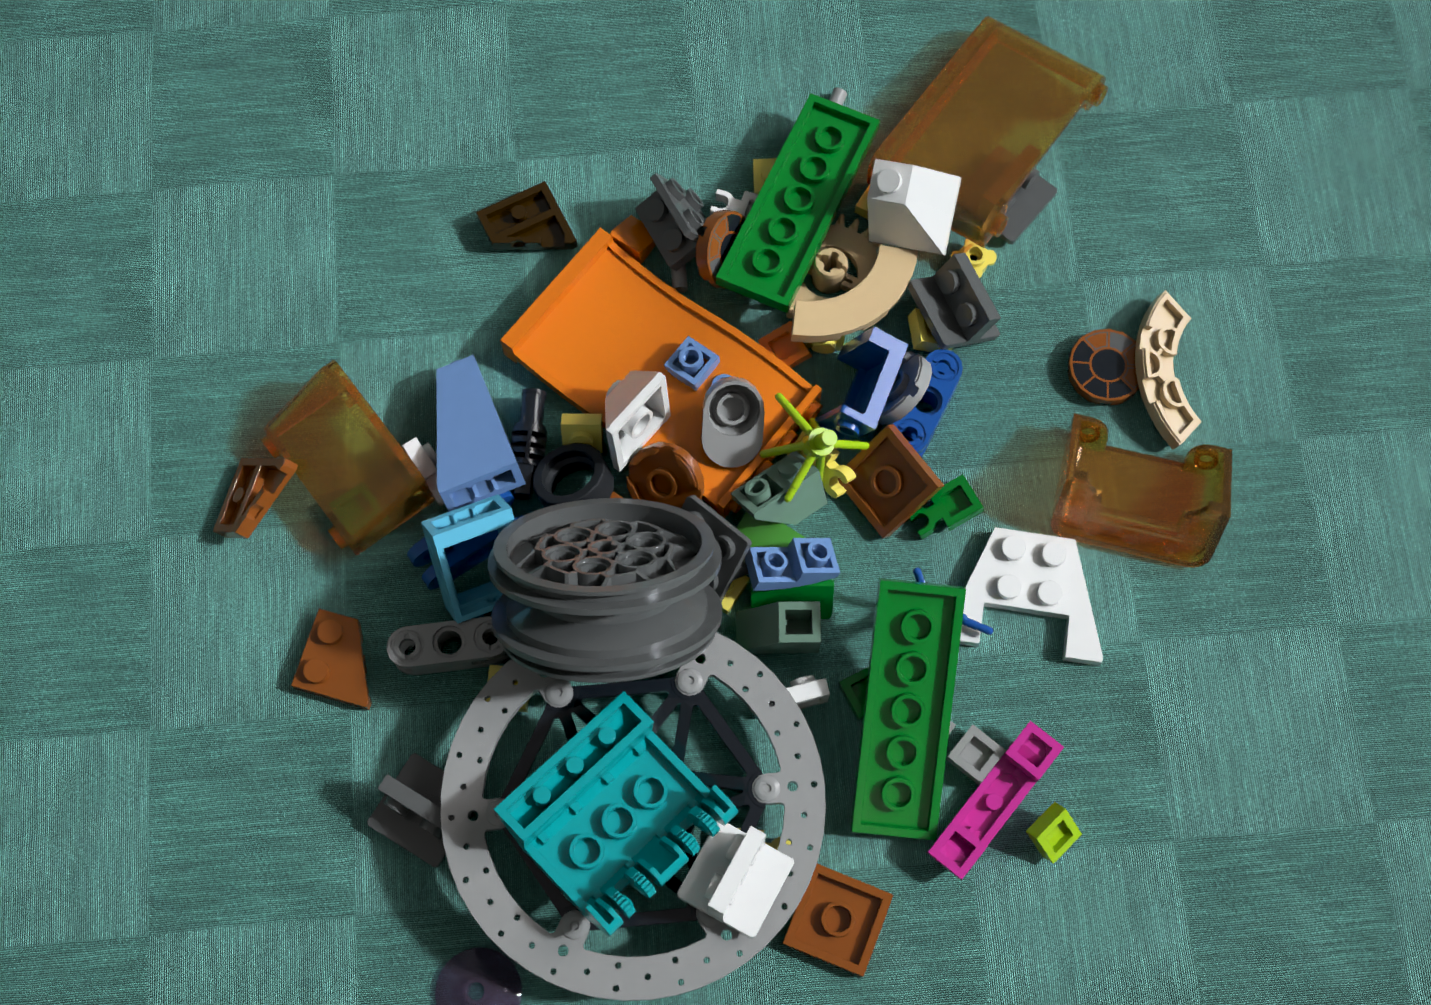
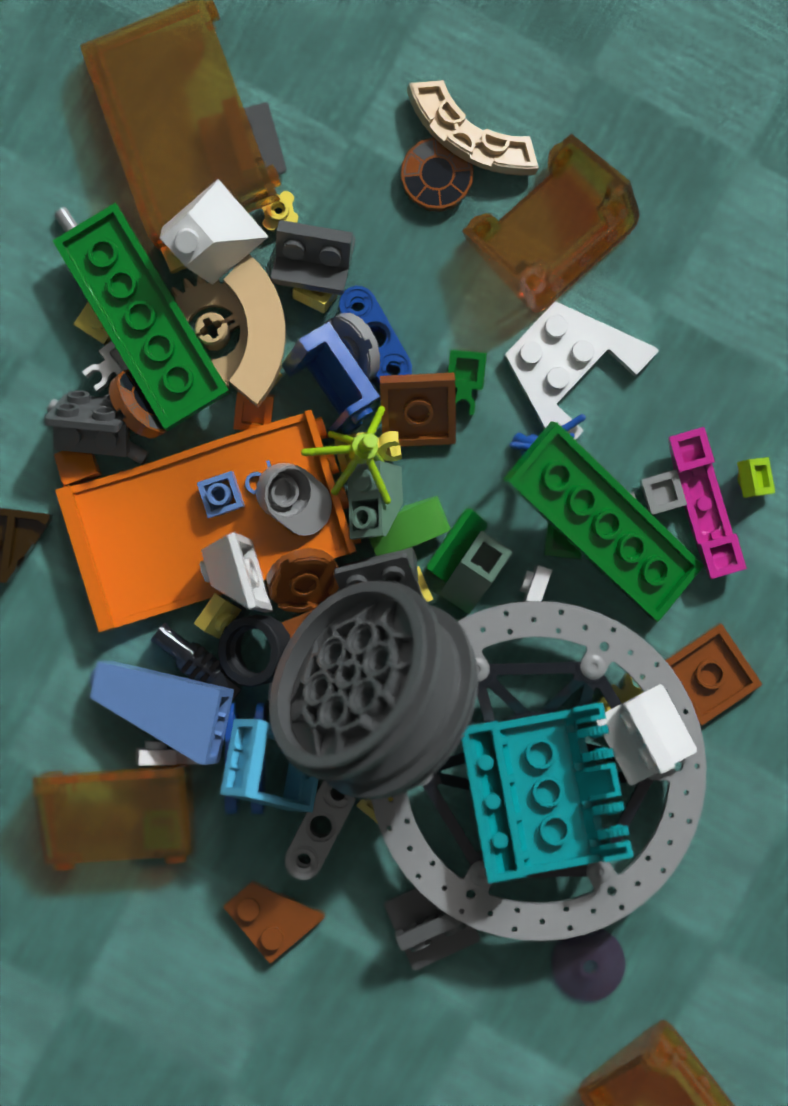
camera: 60 degrees left, 15 degrees up
dark orange wing [213,458,298,539] -> none
medium blue slope [745,538,840,591] -> none

